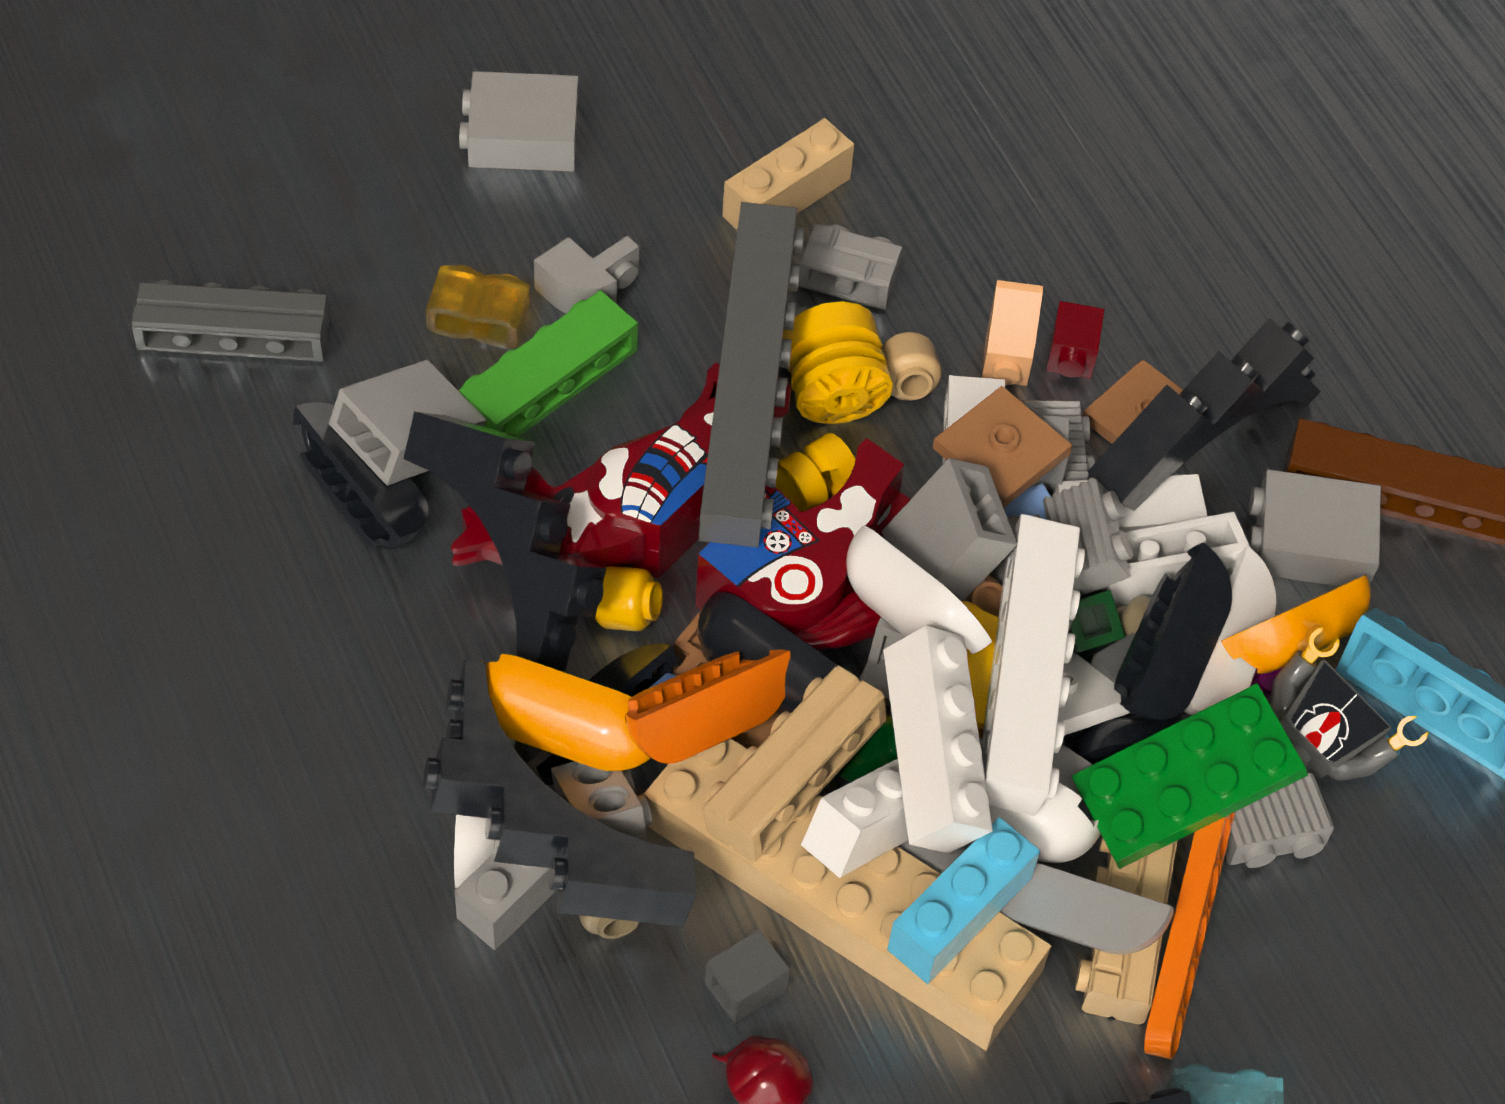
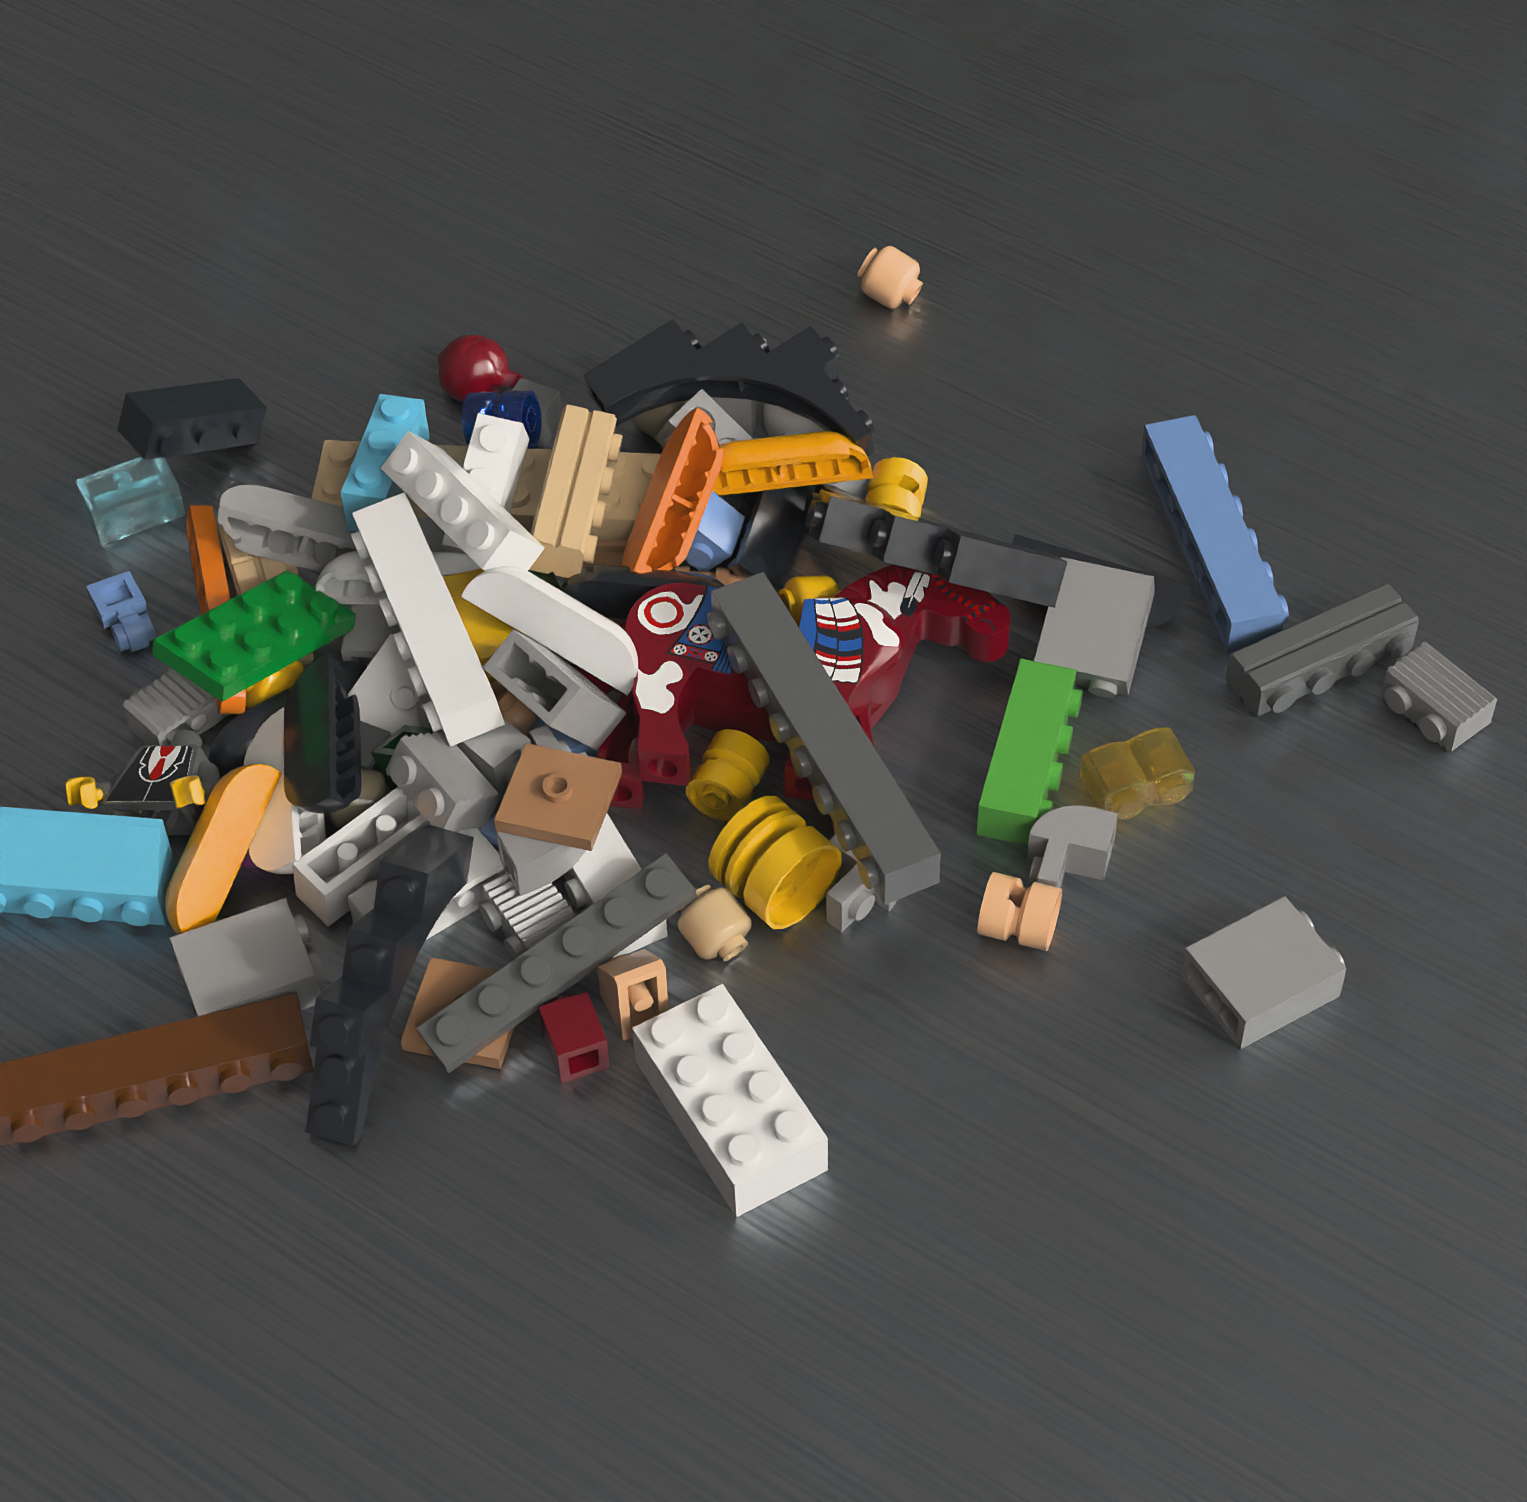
camera: 155 degrees right, 5 degrees down
tan brick [722,118,855,229] -> none
light grey brick [798,223,903,310] -> none
none -> medium blue plate [86,571,156,653]
none -> dark grey plate [417,853,697,1073]
none -> clear blue wheel [462,390,542,448]
none -> white brick [632,984,828,1217]
none -> light nougat head [857,245,923,309]
none -> yellow wheel [864,457,928,517]
none -> light nougat wheel [977,872,1062,951]
none -> medium blue brick [1141,415,1289,653]
none -> light grey brick [1381,642,1497,752]

